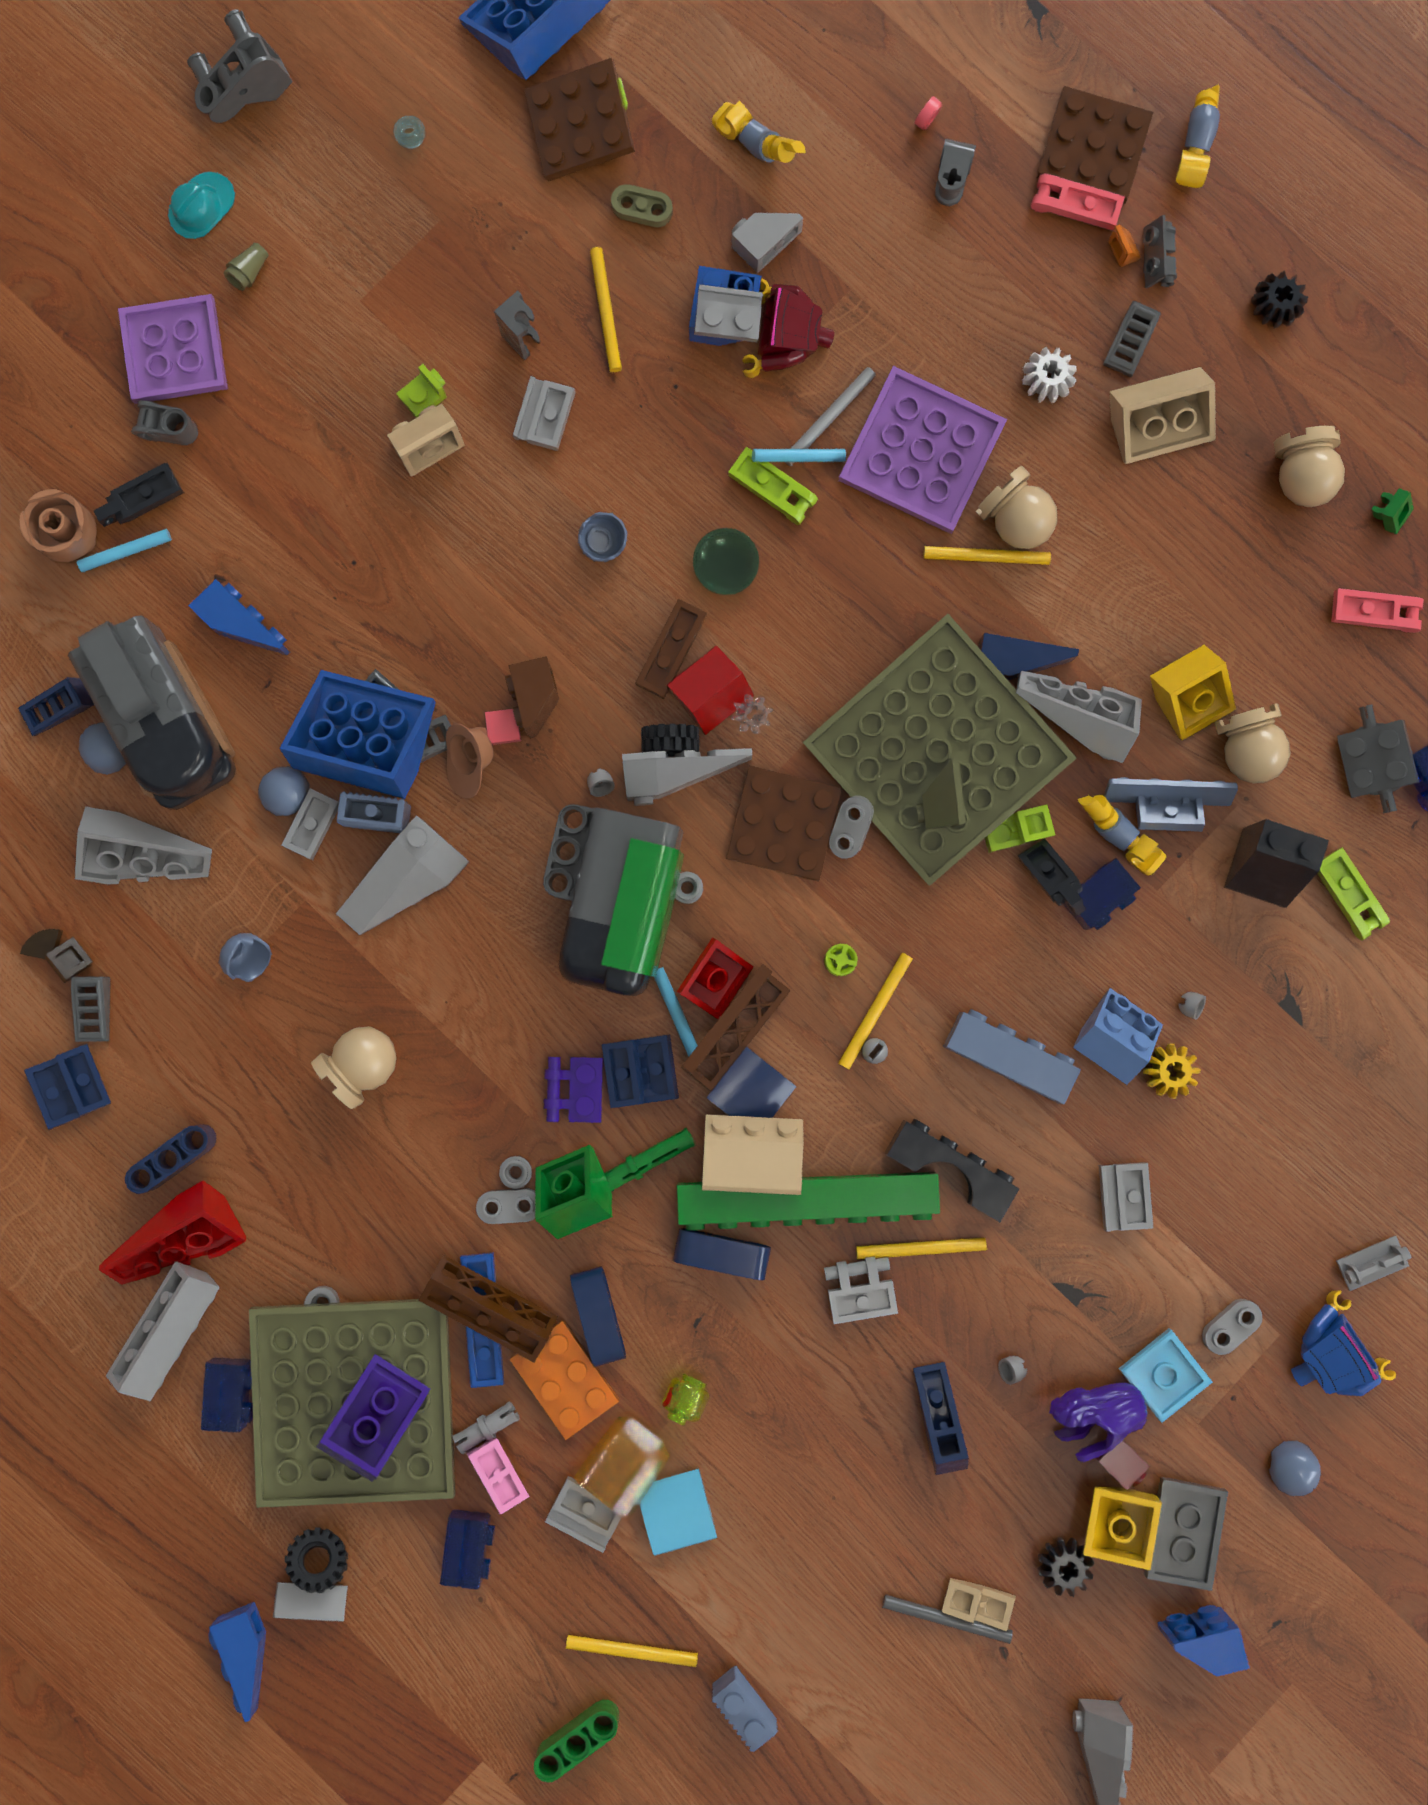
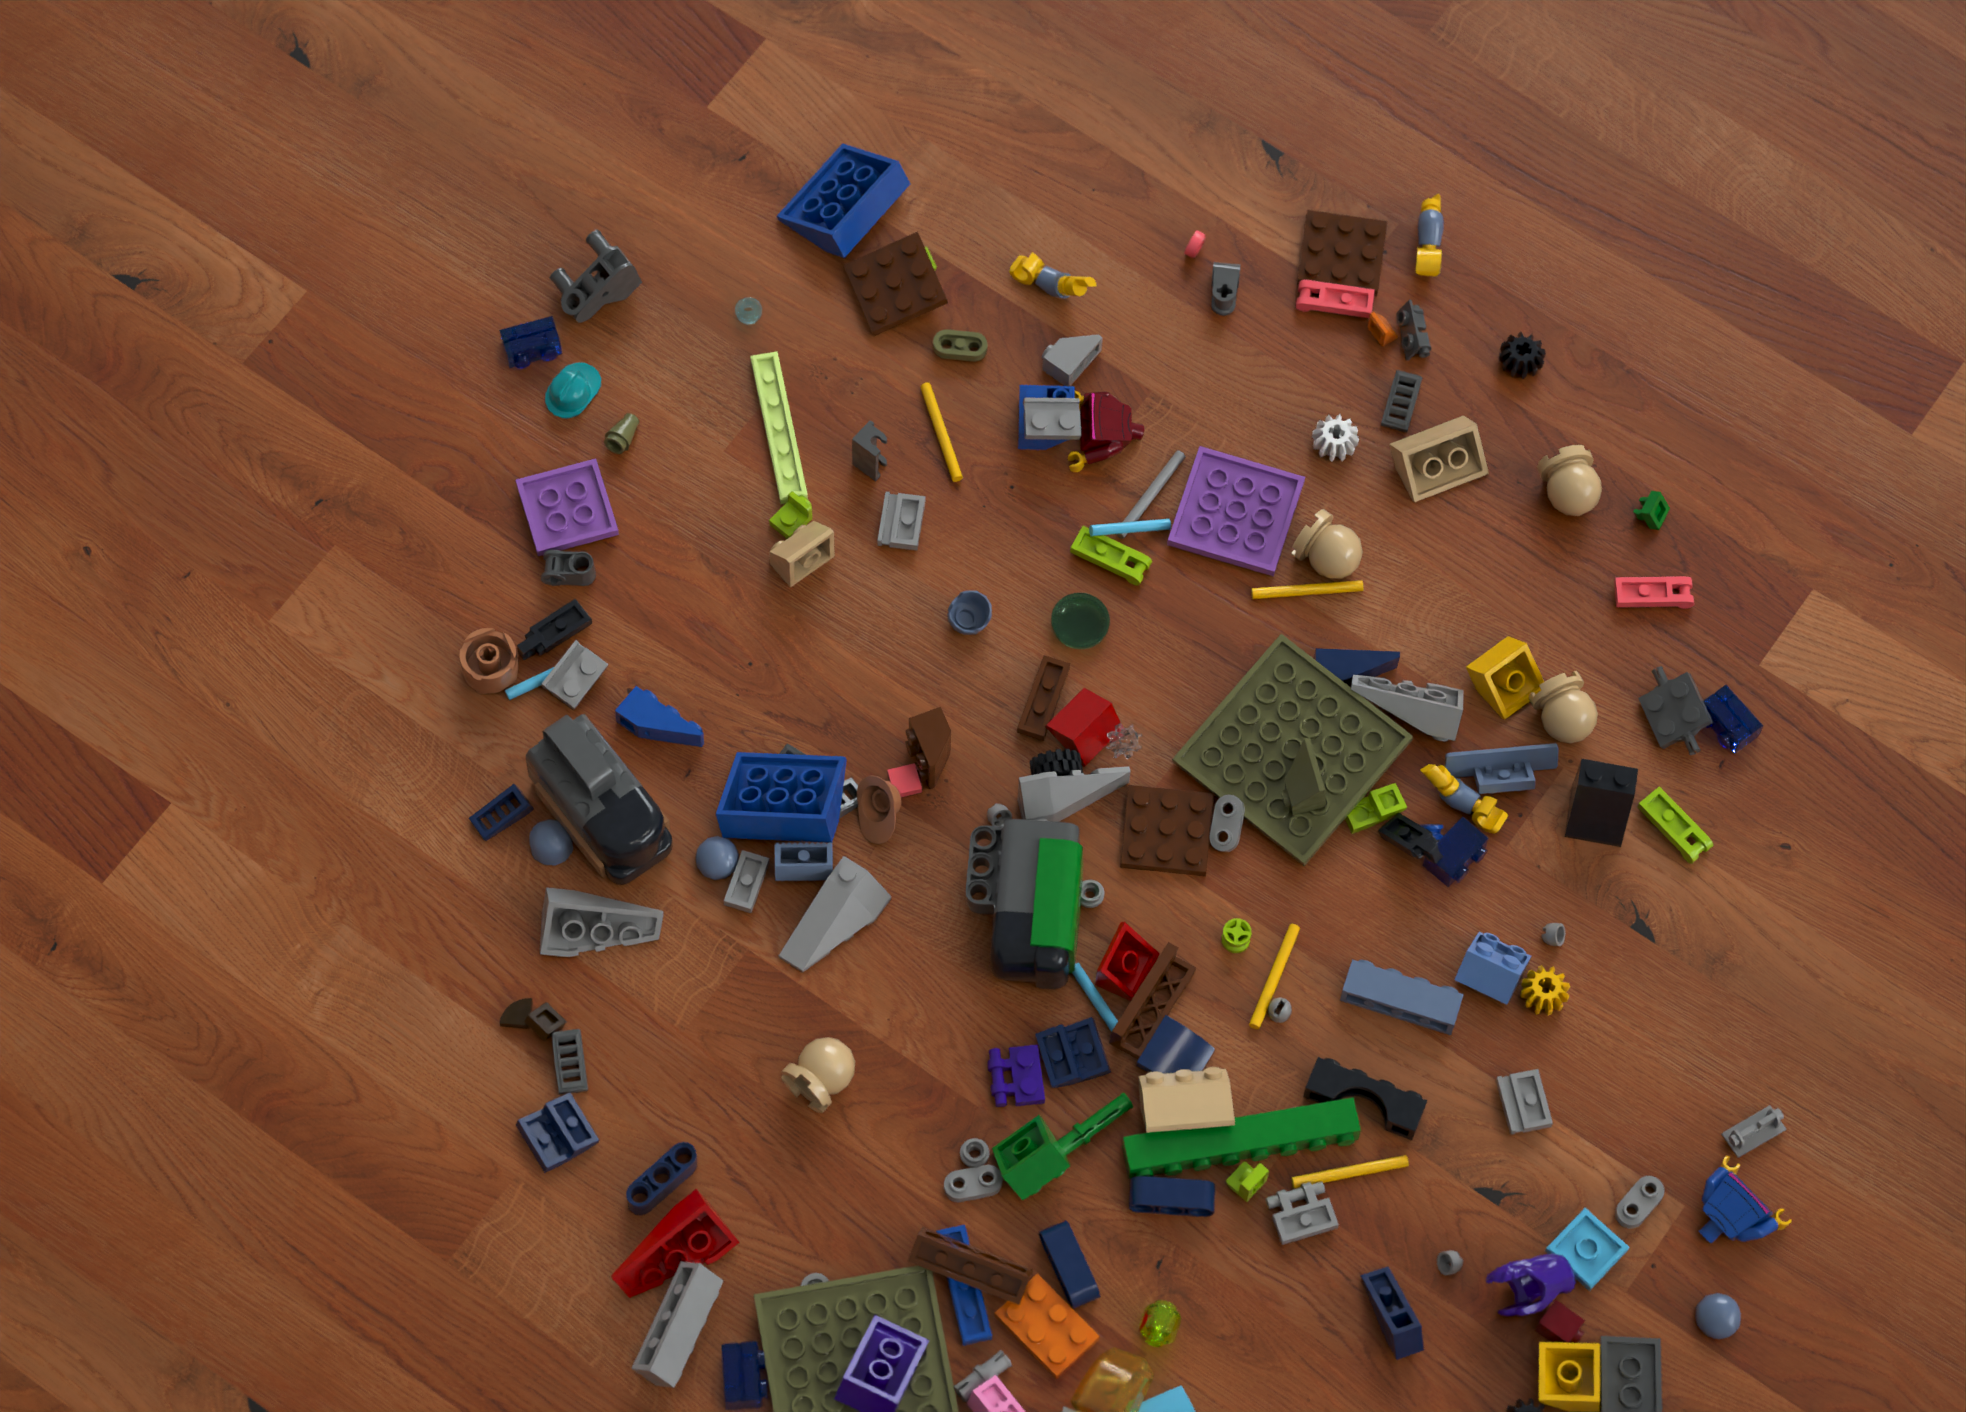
camera: 10 degrees left, 20 degrees down
sand blue hair [218,933,272,982] -> none
none -> clear blue brick [499,316,562,369]
none -> light grey plate [541,640,608,710]
none -> yellowish green tile [751,351,808,504]
none -> lime bracket [1226,1162,1269,1202]
none -> blue bush [1420,824,1444,840]

